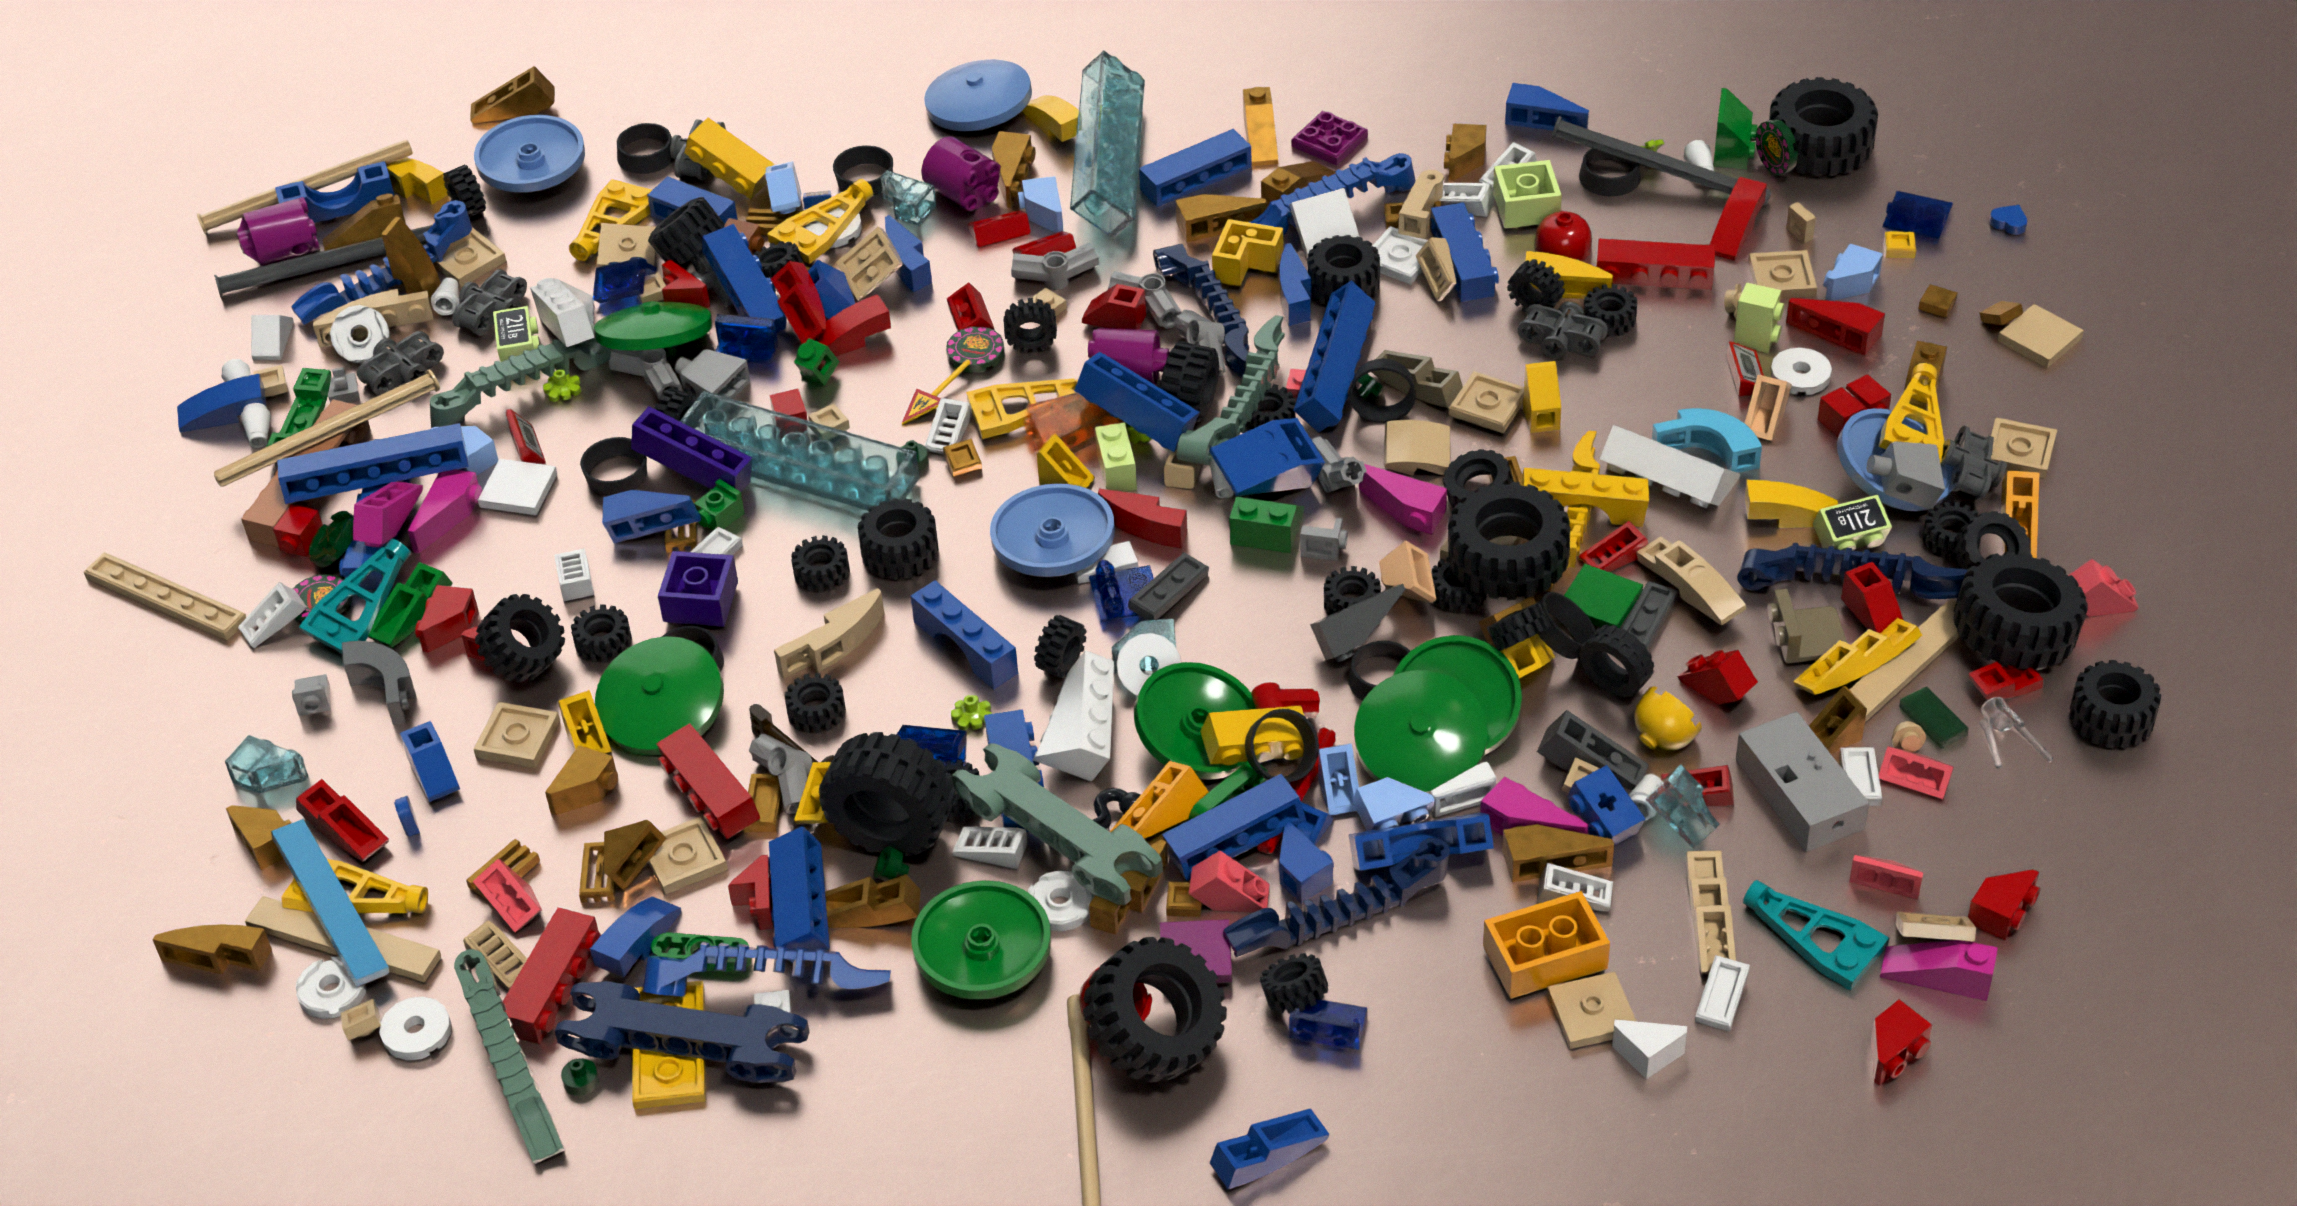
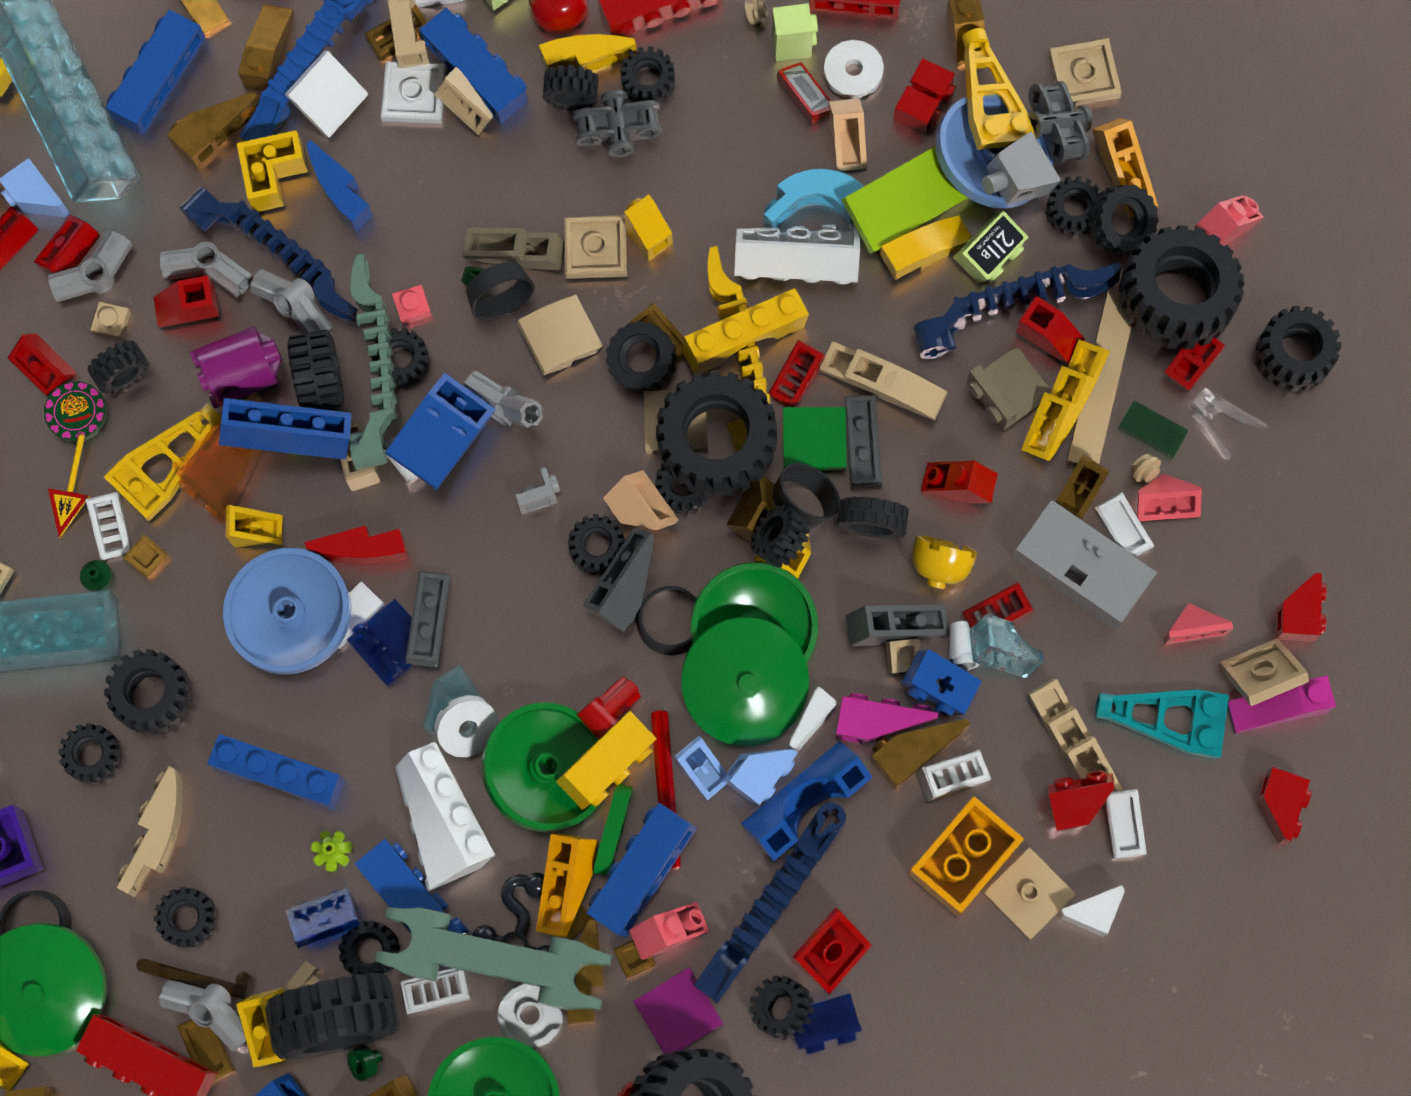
camera: 30 degrees left, 30 degrees up
black tyre [1034,615,1087,678] -> none
yellowish green brick [1095,422,1137,492] -> none
green slope [1229,497,1304,553] -> none
black tyre [1245,709,1319,782] -> none
blue slope [1279,821,1334,904] -> none
blue brick [1293,280,1376,433] -> none
blue slope [1295,802,1333,845] -> none
black tyre [1307,235,1380,305] -> none
dark pink slope [1359,464,1447,535] -> none
none -> red slope [791,907,872,995]
none -> lime tile [841,146,968,254]
none -> red slope [1049,771,1115,831]

